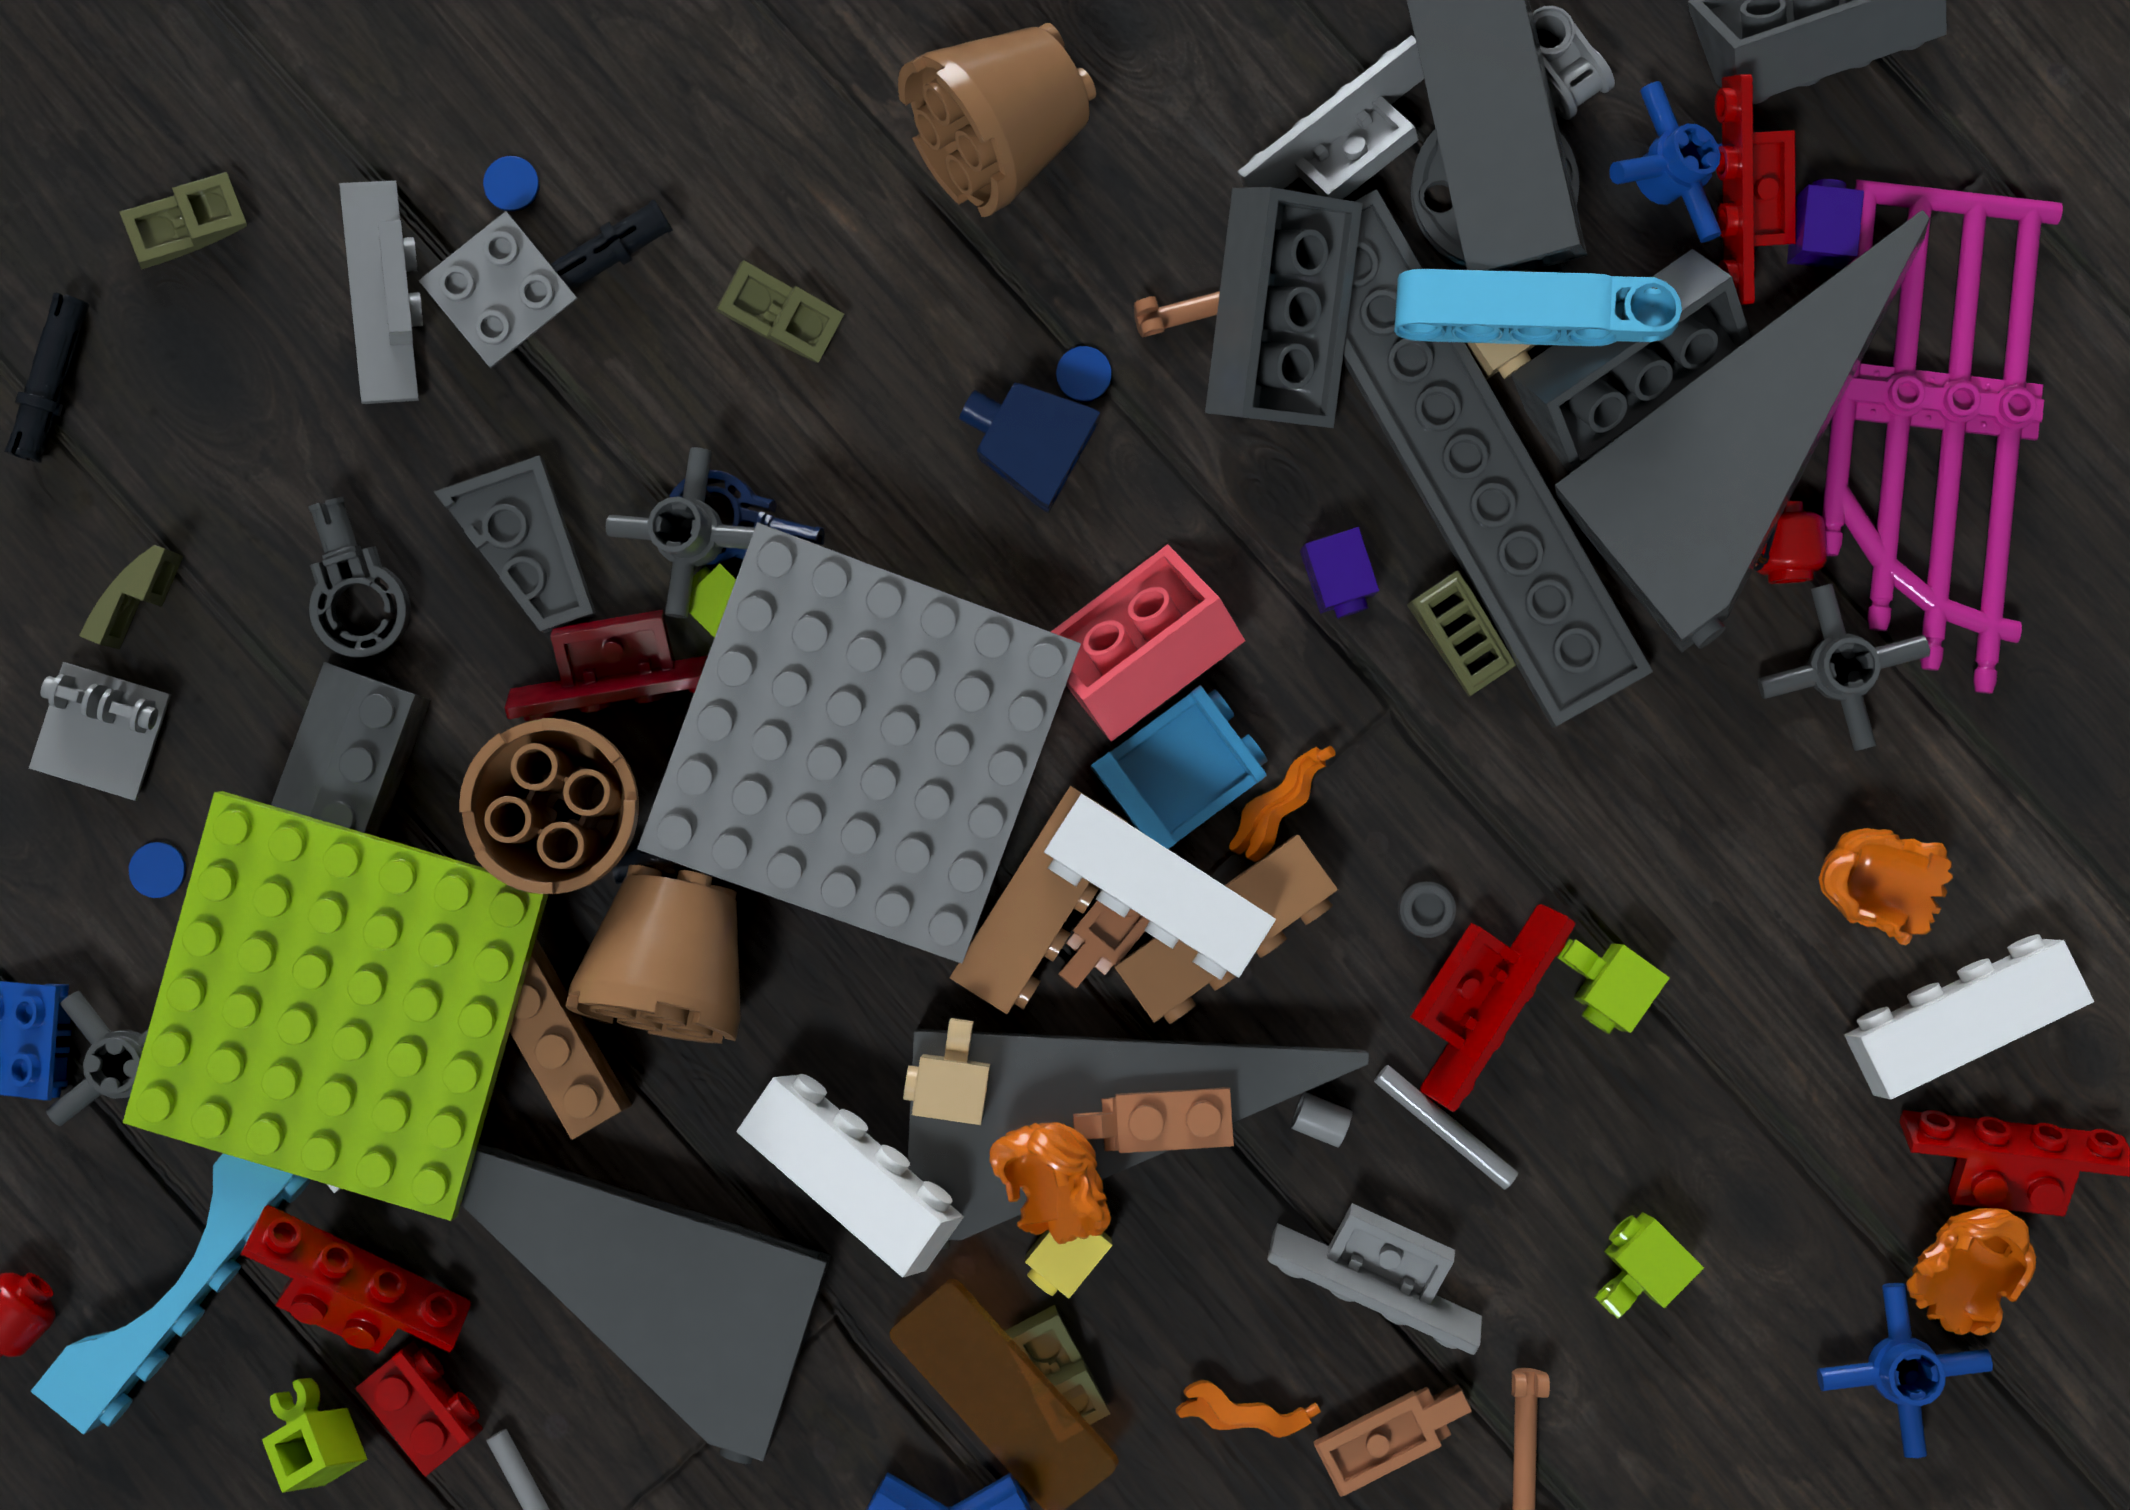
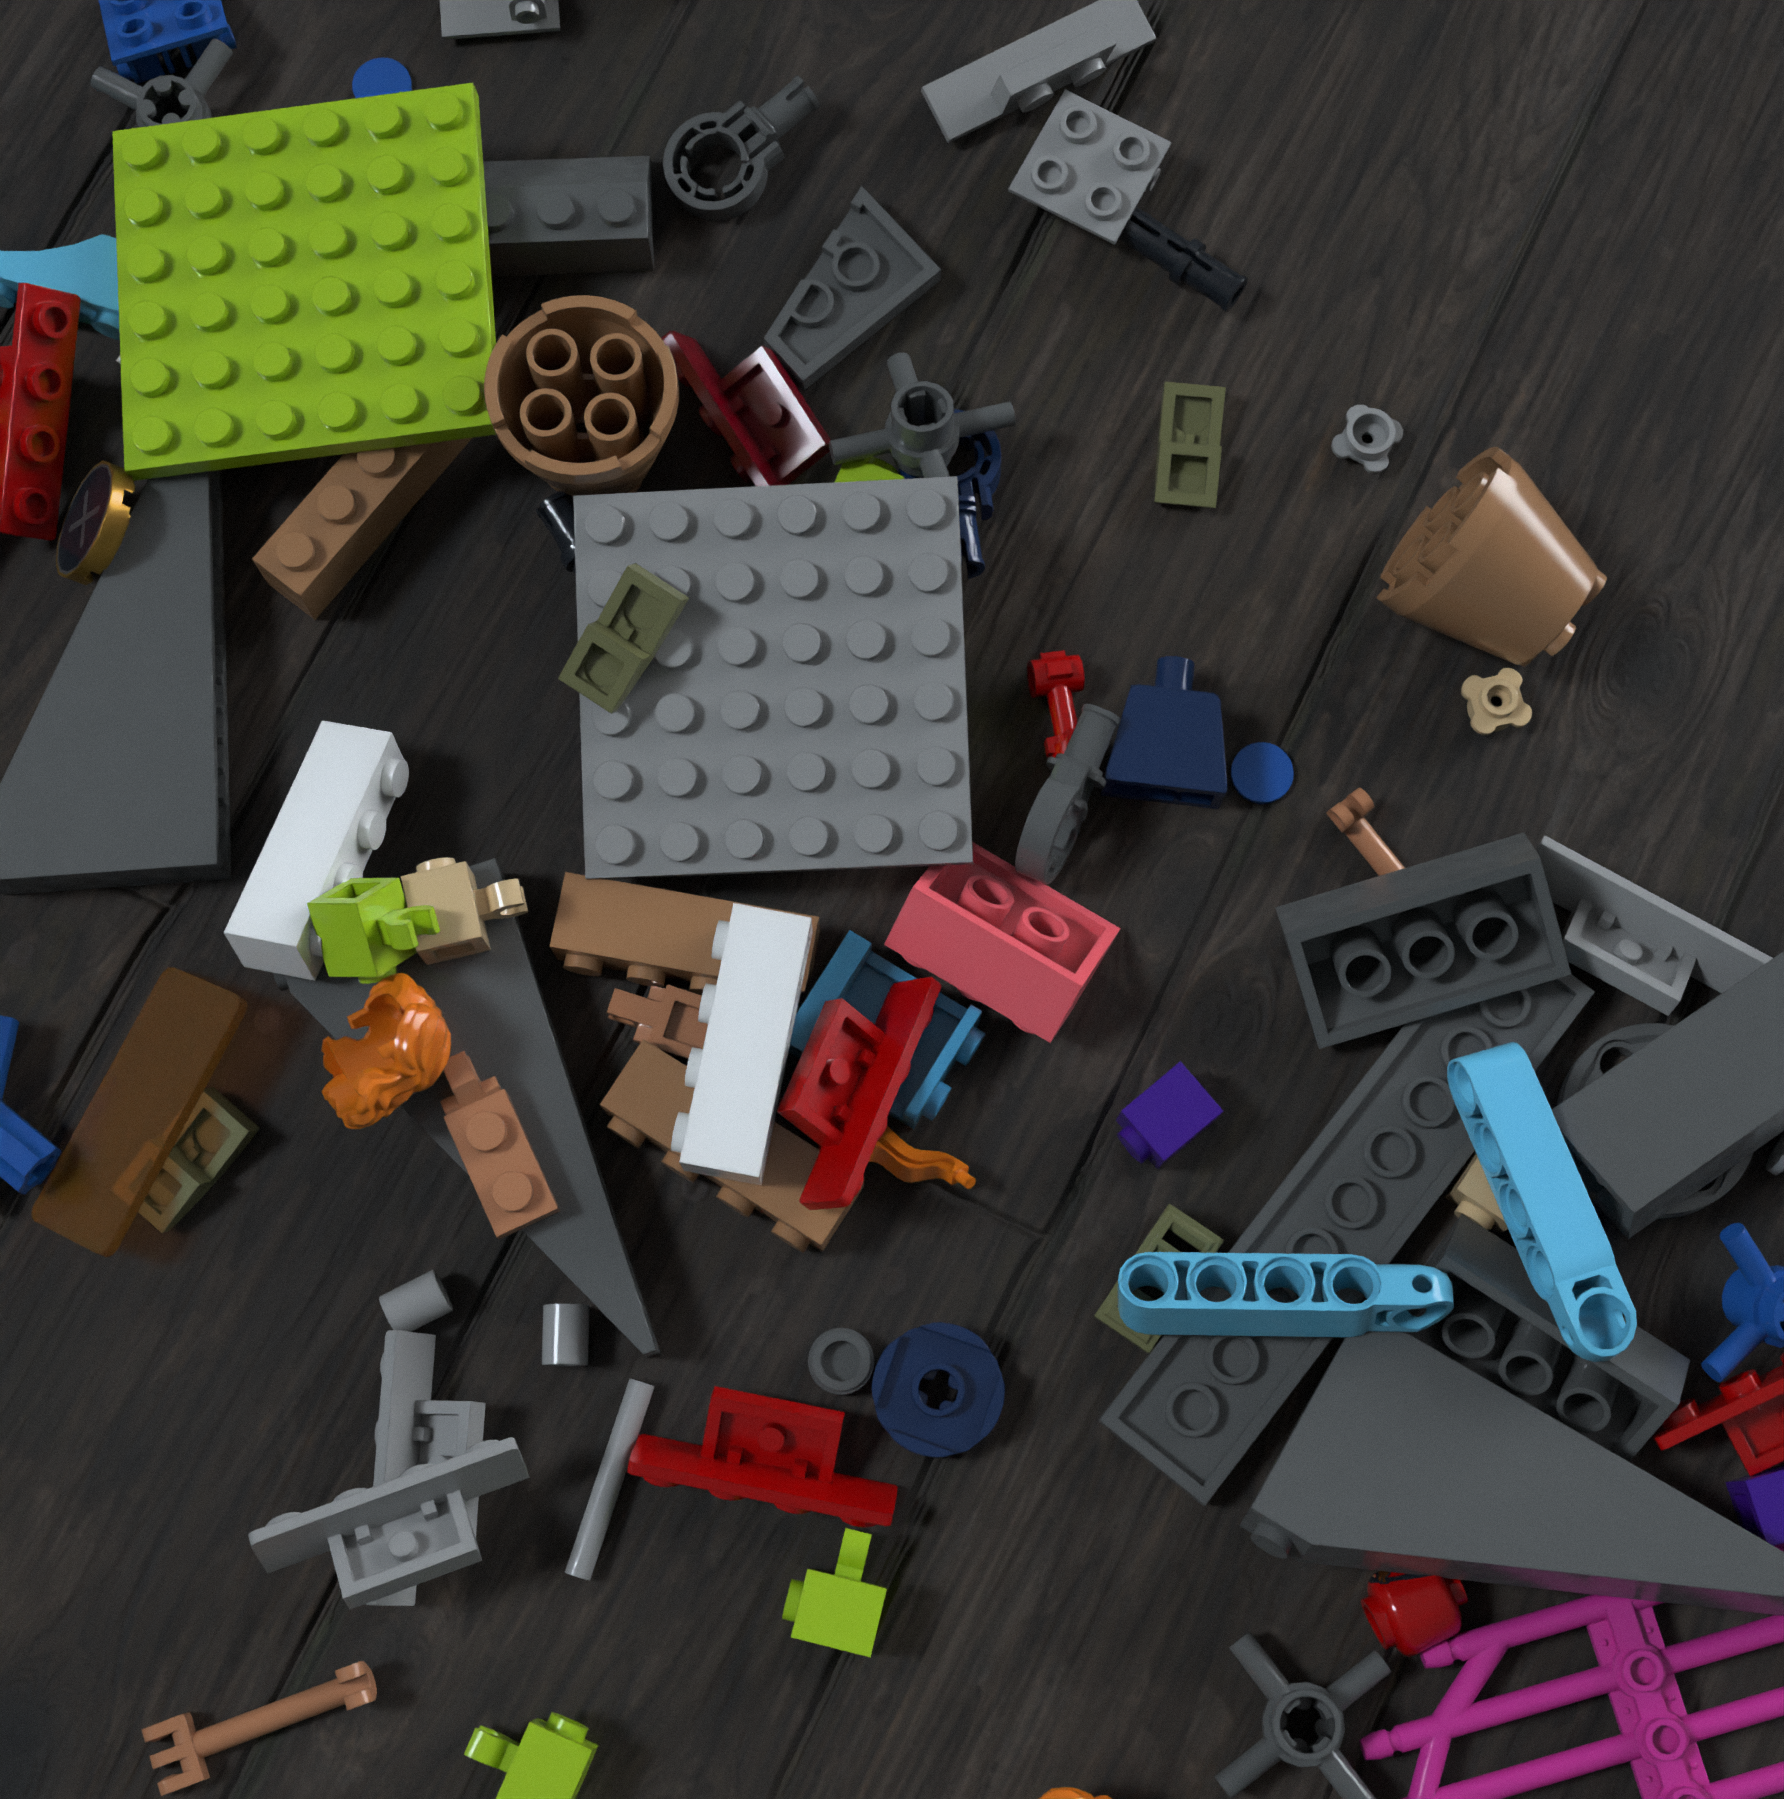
camera: 70 degrees right, 10 degrees down
blue piece [483,156,539,212] -> none
medium nougat cone [566,865,741,1044] -> none
light yellow brick [1025,1230,1113,1298] -> none
orange hair [1176,1380,1321,1438] -> none
nougat hinge [1313,1384,1472,1497] -> none
none -> tile [56,461,135,585]
none -> light grey bracket [248,1437,530,1610]
none -> lime brick [307,878,440,984]
none -> light grey hinge [379,1269,453,1332]
none -> olive slope [558,563,689,714]
none -> red bracket [777,977,942,1210]
none -> dark blue plate [872,1322,1005,1458]
none -> dark grey pin [1015,703,1121,884]
none -> red bar [1027,650,1085,758]
none -> medium azure piece [1118,1252,1454,1337]
none -> light grey plate [1331,405,1403,474]
none -> tan plate [1461,668,1532,735]

